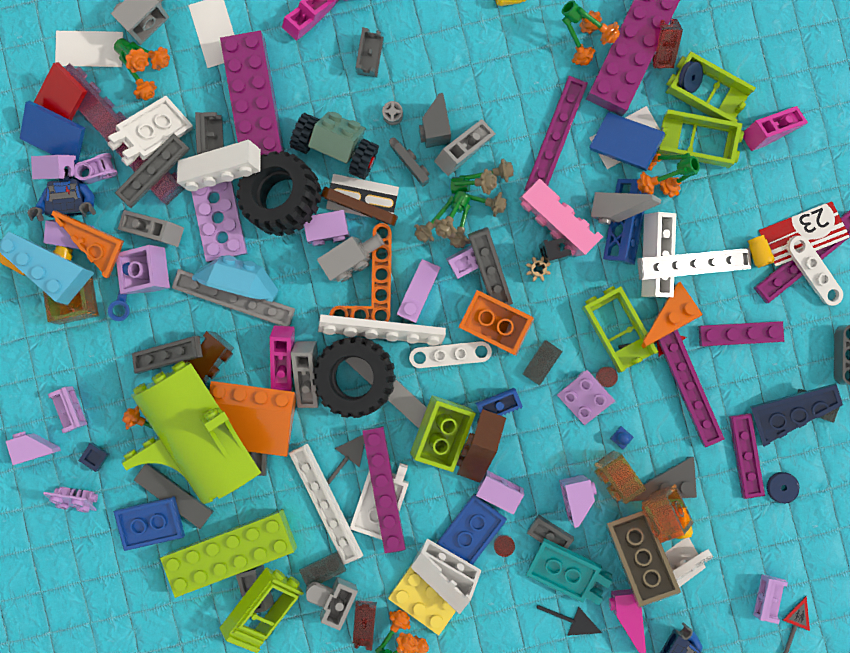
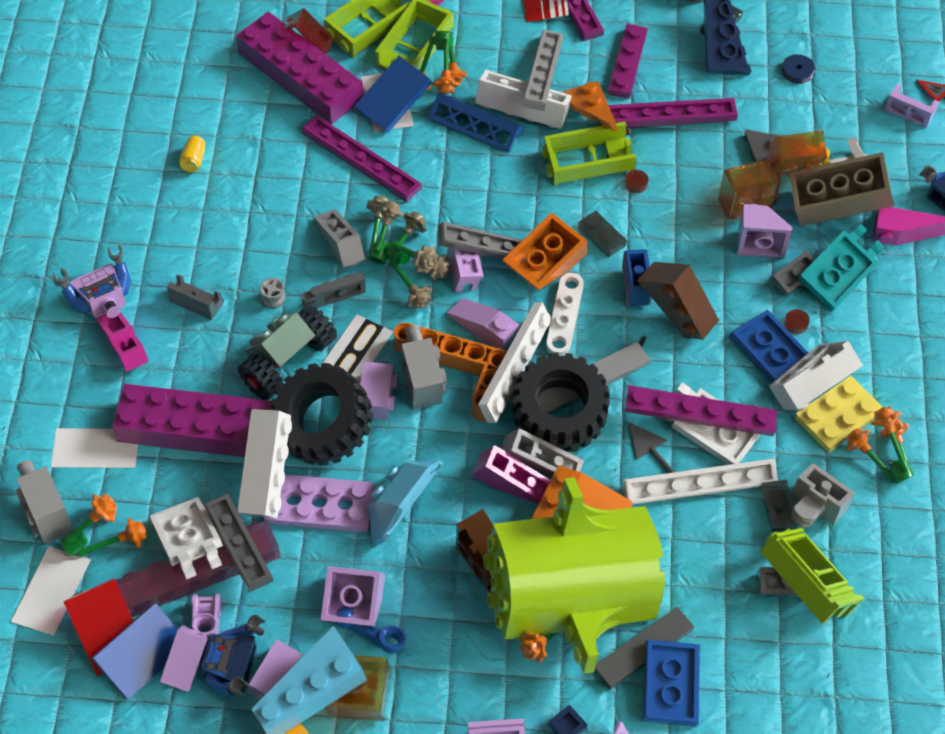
camera: 75 degrees left, 30 degrees down
orange wing [51,211,124,278] -> none
light grey slope [118,210,184,247] -> none
dark grey tile [132,336,203,374] -> none
lime brick [160,509,297,598] -> none
light grey tile [172,269,296,326] -> none
dark grey hinge [195,112,224,154] -> none
reddish brown beam [321,187,398,226] -> none
clear red hinge [352,600,377,651] -> none
lime brick [410,395,476,472] -> none
dark grey slope [419,93,451,148] -> none
lavender hinge [476,470,524,515] -> none
bright pink wedge [519,179,603,257] -> none
tan gear [525,257,551,282] -> none
black piece [536,605,602,636] -> none
black hinge [539,238,572,264] -> none
lavender hinge [557,370,615,425] -> none
orange plant [562,0,620,66] -> none
light grey slope [591,192,661,225] -> none
blue piece [610,426,634,450] -> none
dark blue piece [679,61,703,93] -> none
magenta tile [729,413,765,499] -> none
yellow piece [748,235,775,268] -> none

